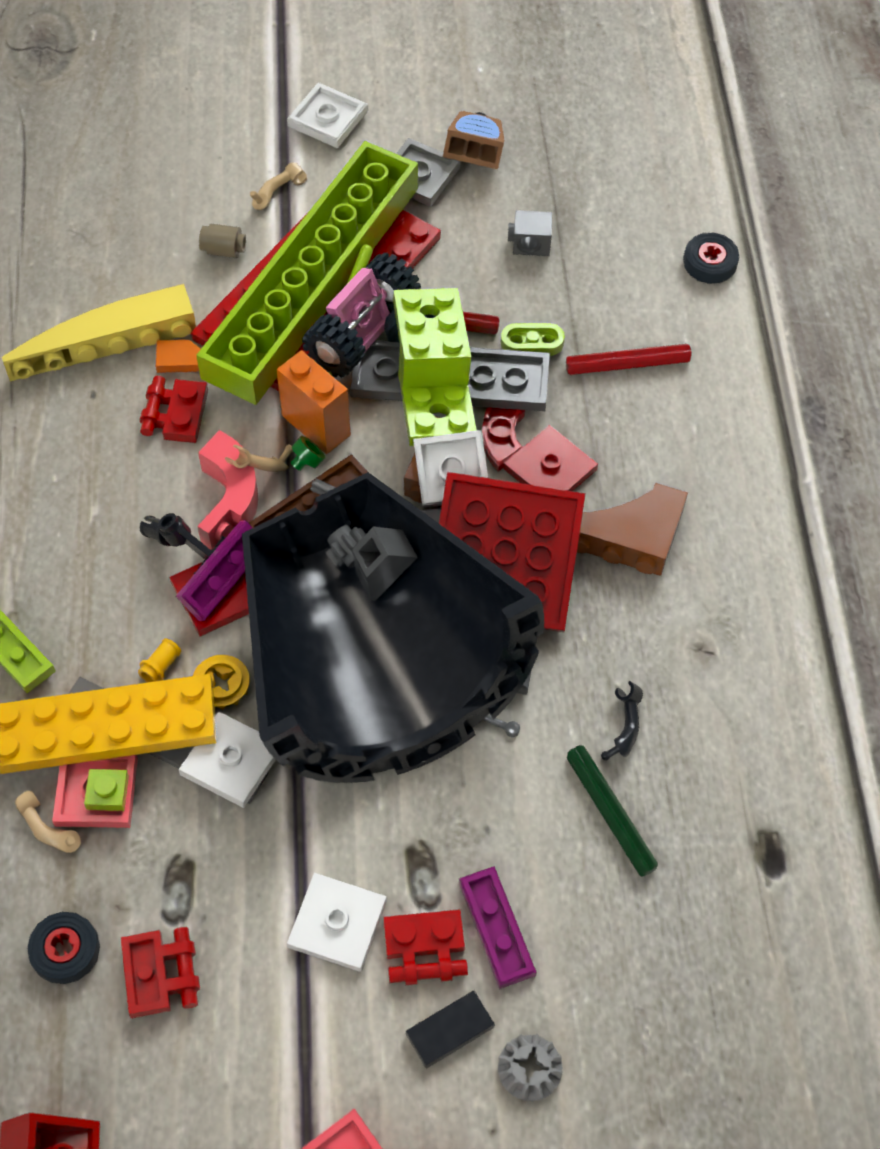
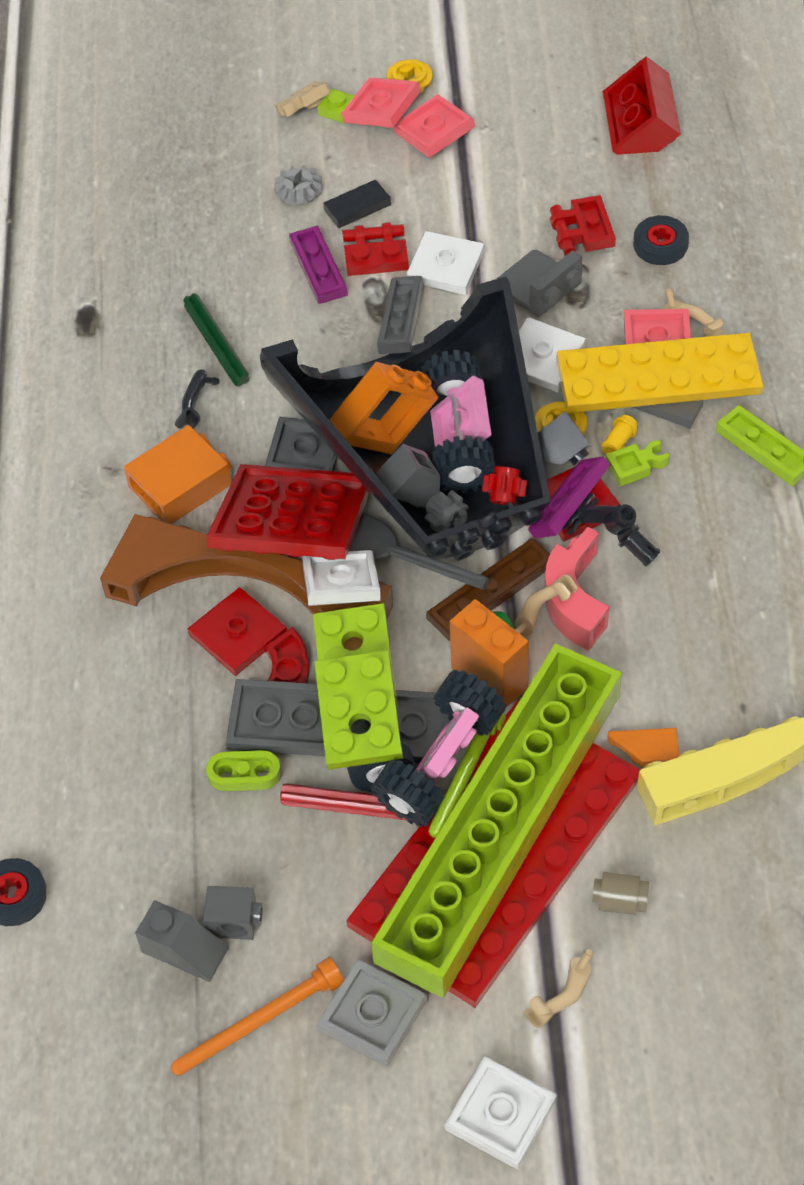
camera: 175 degrees left, 5 degrees down
lime plate [84,769,129,811] -> none
red plate [139,376,209,443] -> none
medium nougat torso [443,111,505,169] -> none
red axle [566,343,692,375] -> none
none -> orange brick [123,425,232,524]
none -> dark grey slope [135,900,228,982]
none -> orange piece [171,957,344,1076]
none -> orange window [330,362,438,454]
none -> dark grey tile [377,276,424,354]
none -> plate [421,350,495,493]
none -> red gear [482,466,527,506]
none -> dark grey bracket [496,250,582,317]
none -> slope [538,411,591,466]
none -> lime plate [605,440,670,487]

